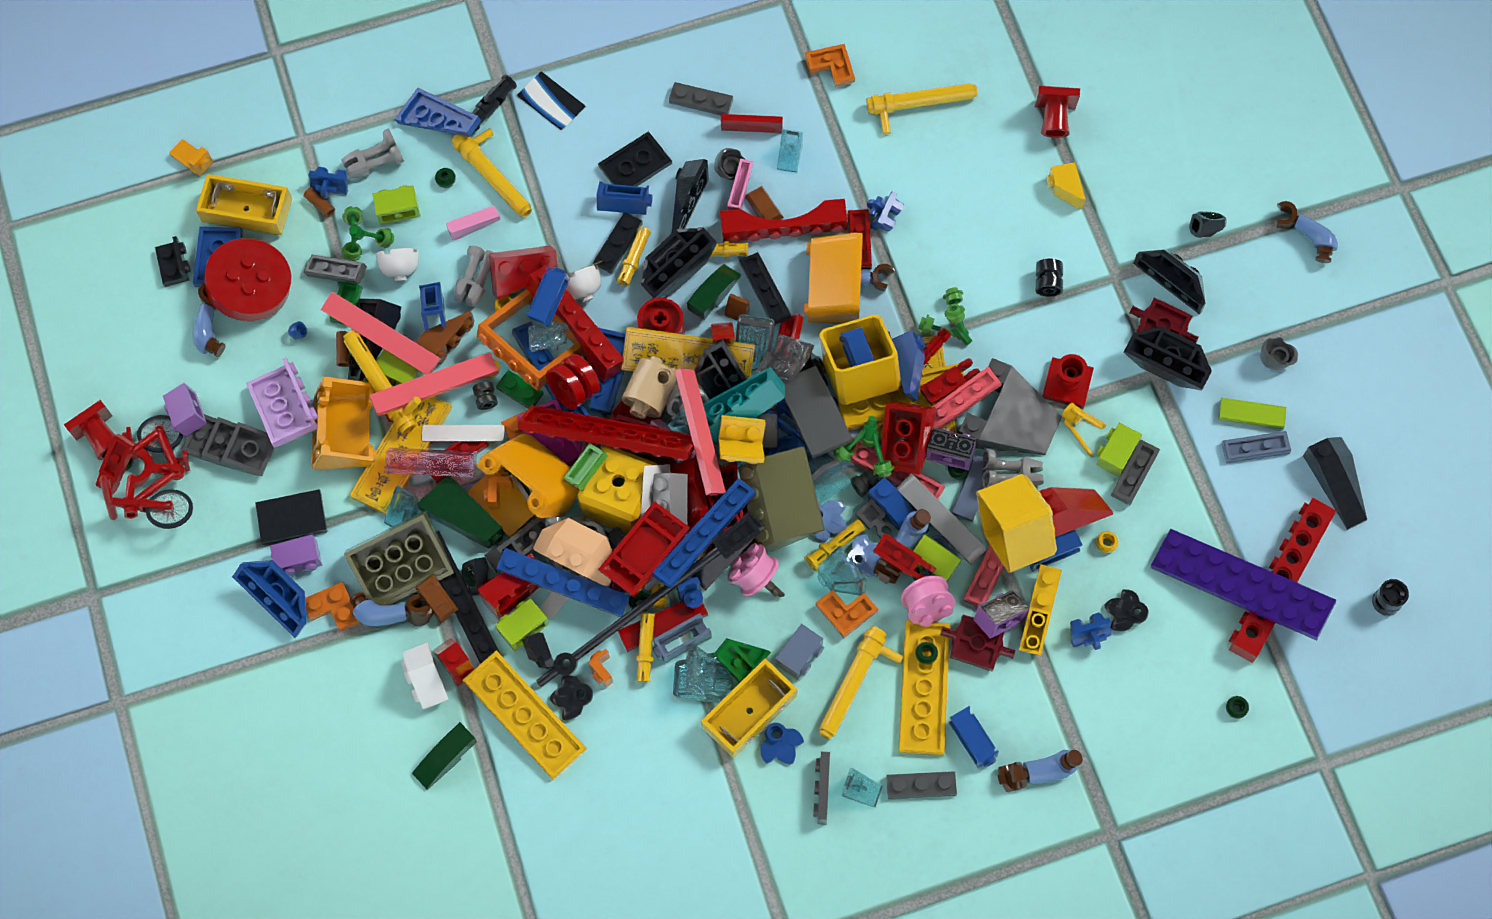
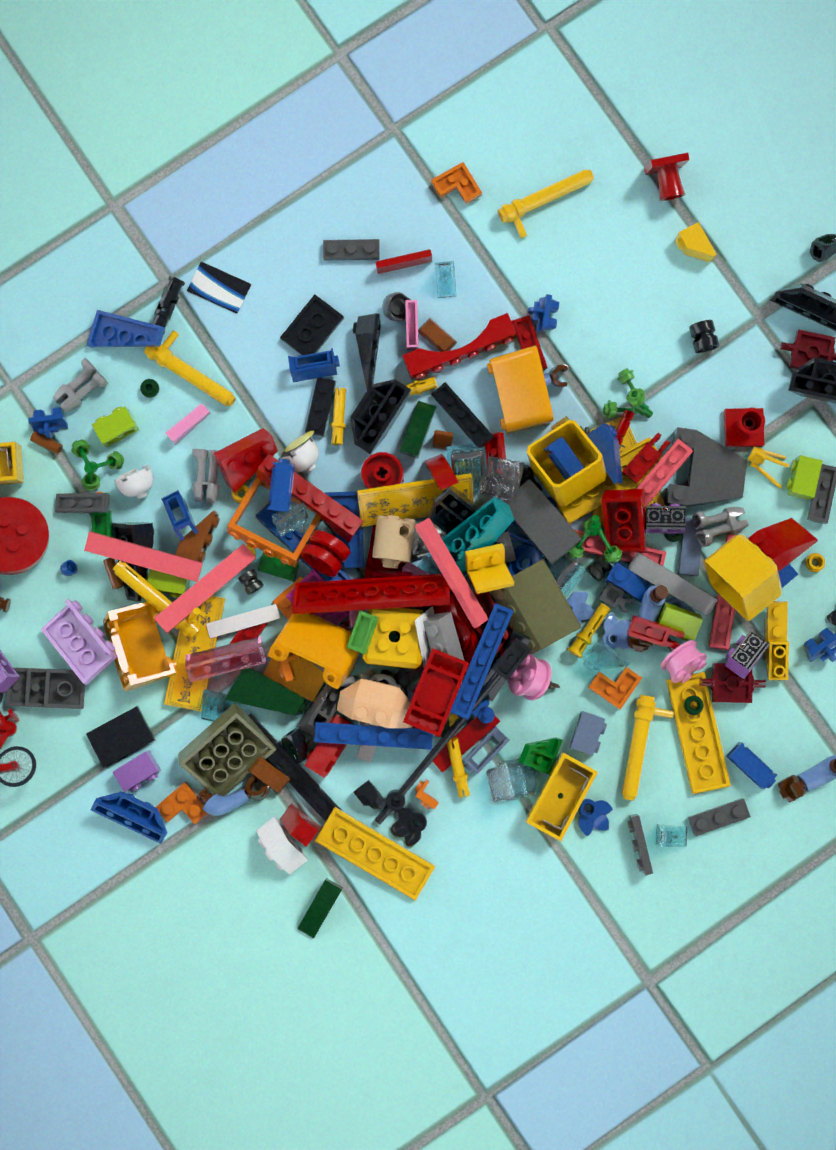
camera: 10 degrees left, 15 degrees up
lime brick [496,598,549,652] -> none

